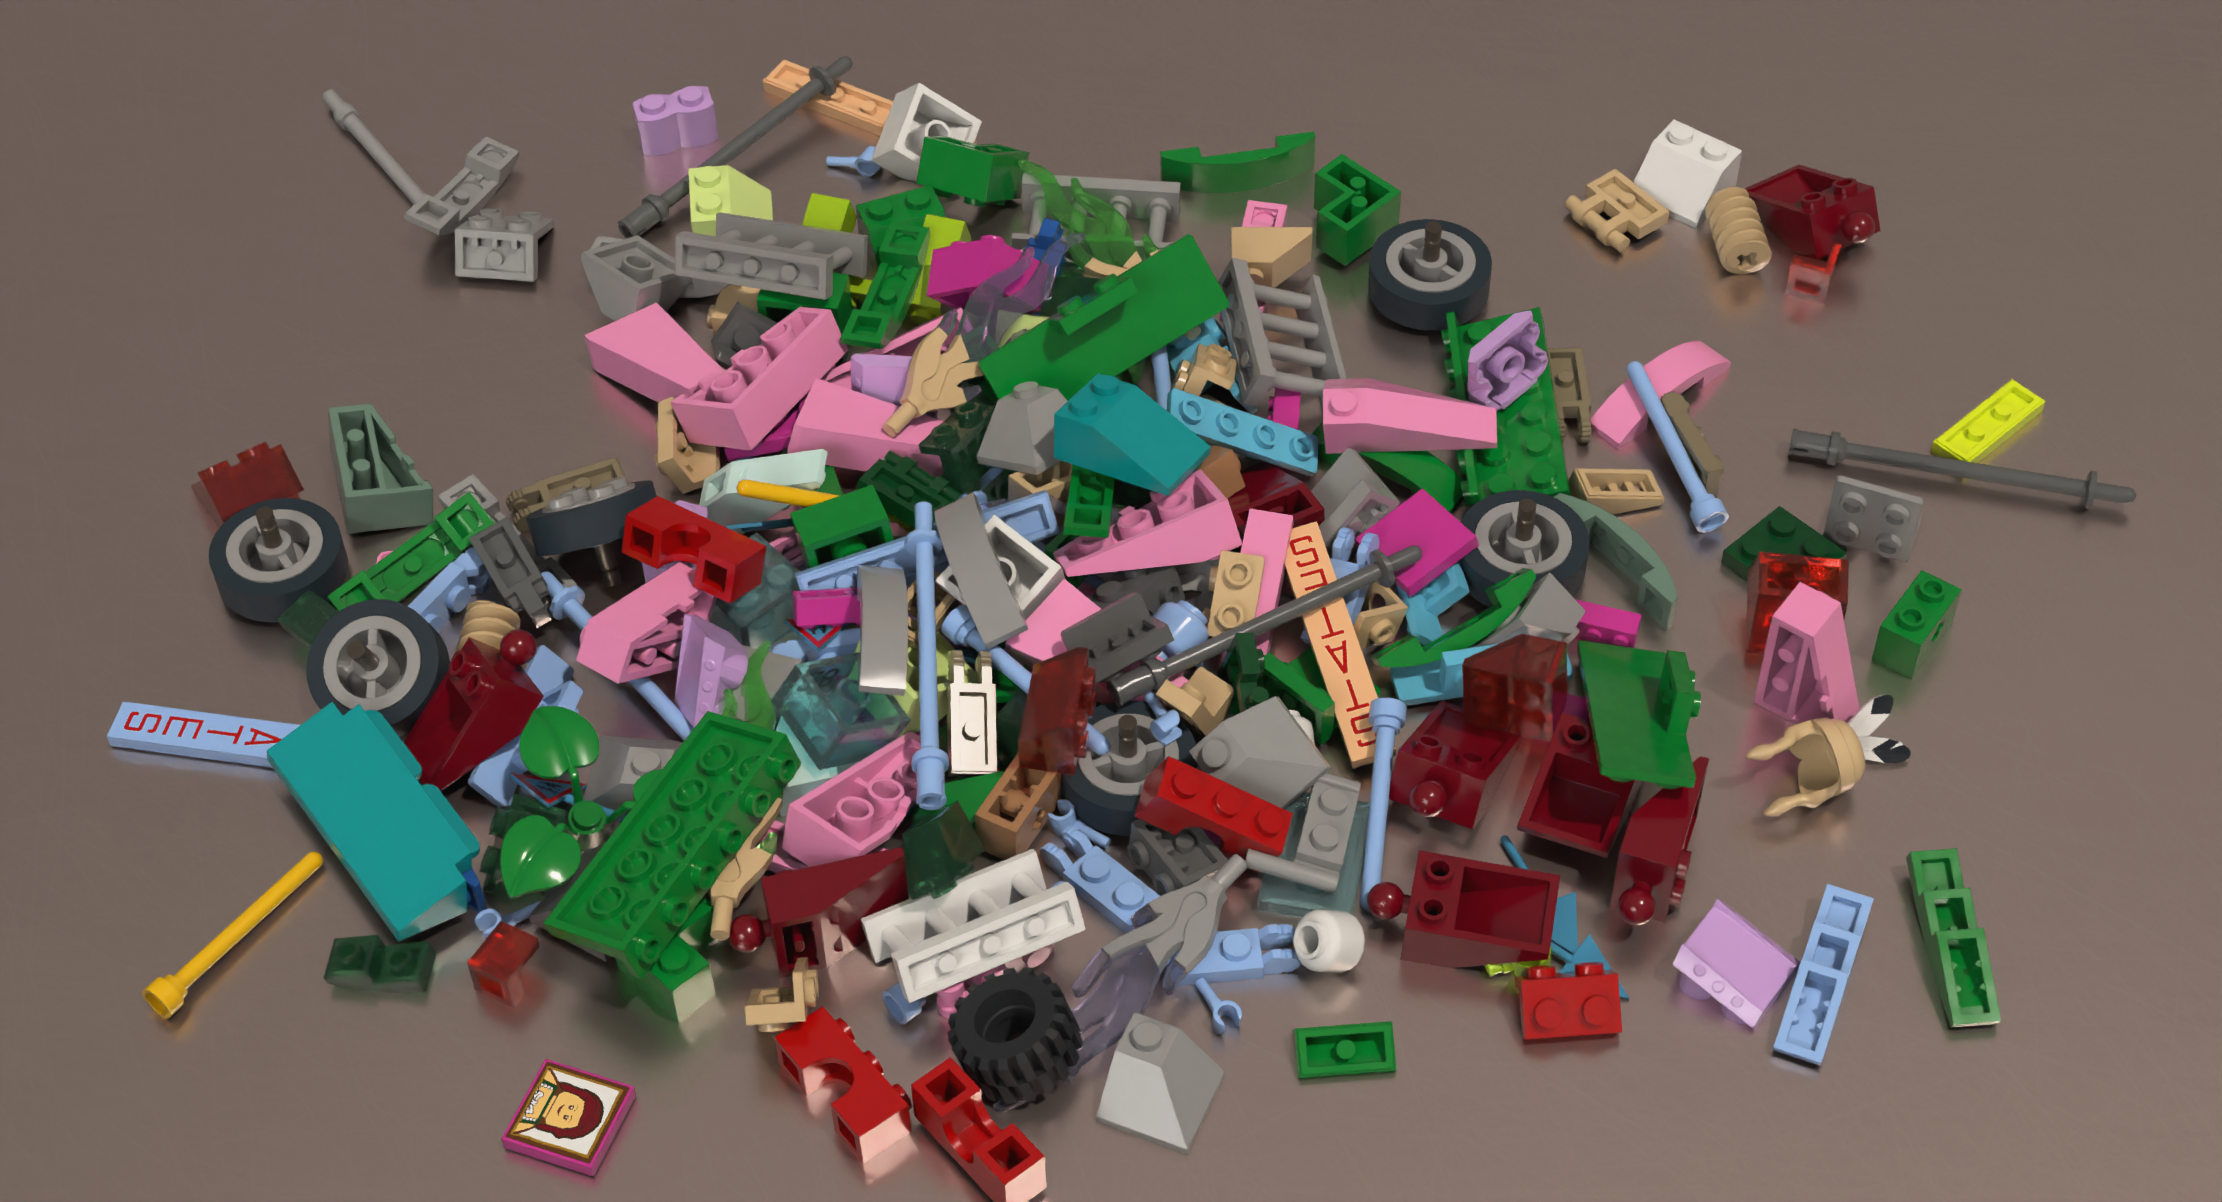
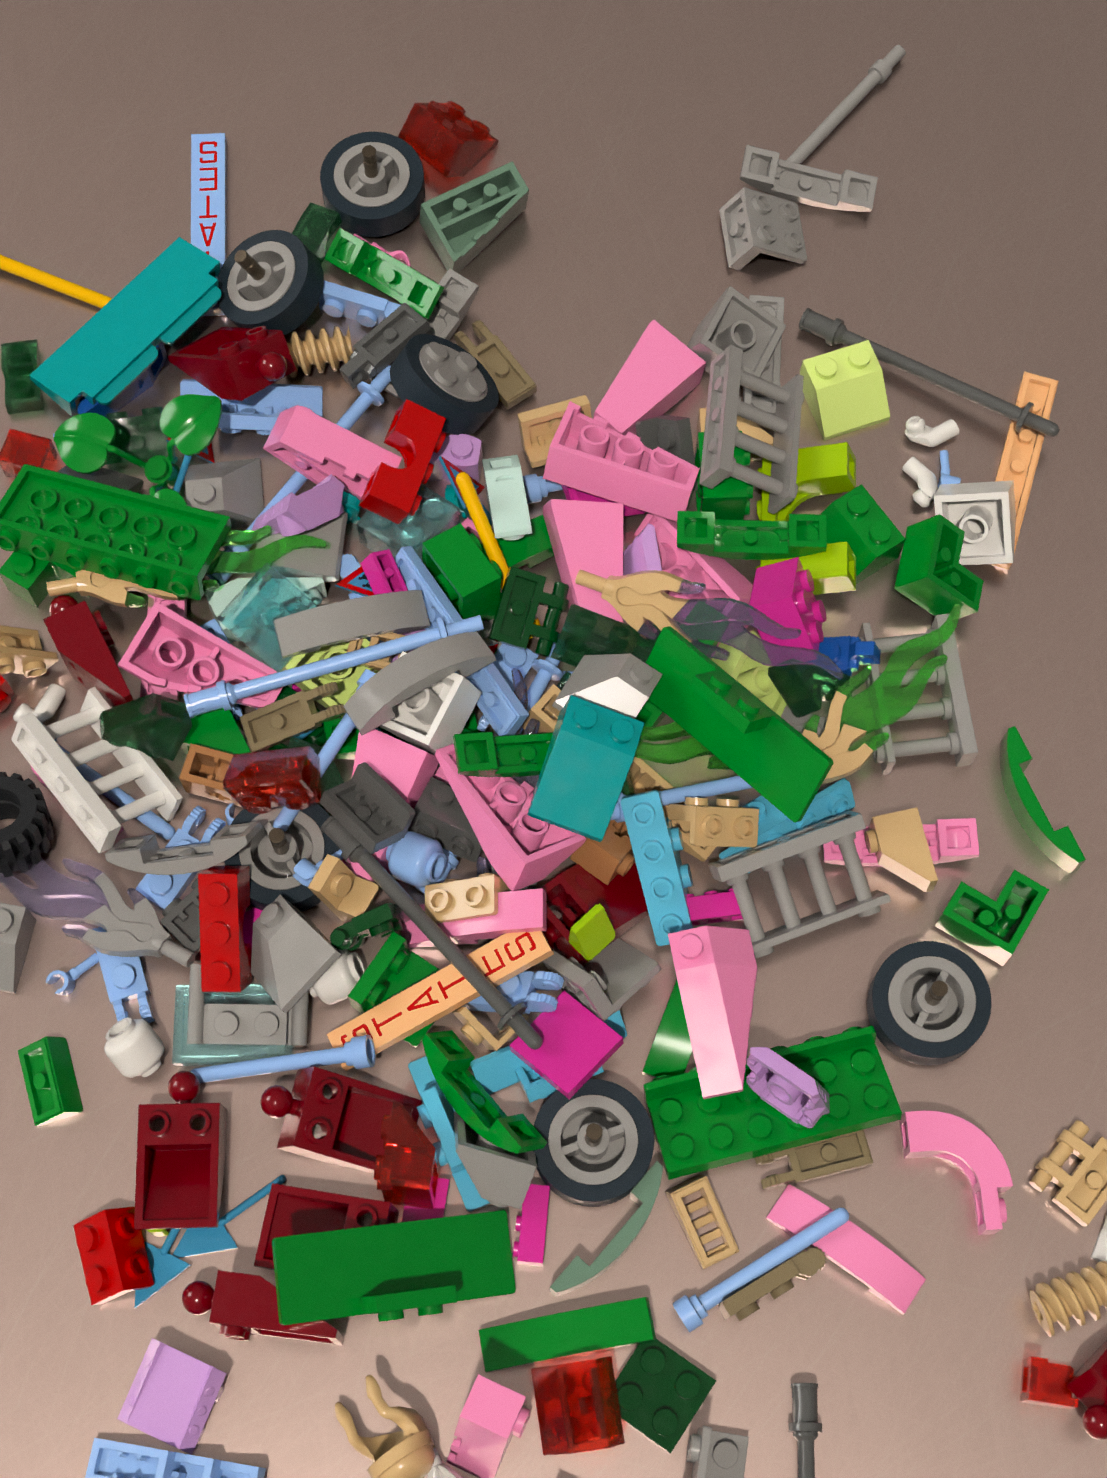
camera: 75 degrees right, 20 degrees up
lavender brick [632,86,719,156] -> none
none -> white arm [13,684,66,723]
none -> light grey slope [105,821,262,875]
none -> green slope [479,1297,656,1372]
none -> lime slope [569,903,616,961]
none -> bright pink arch [899,1111,1013,1235]
none -> white arm [902,456,938,508]
none -> white arm [905,416,959,447]

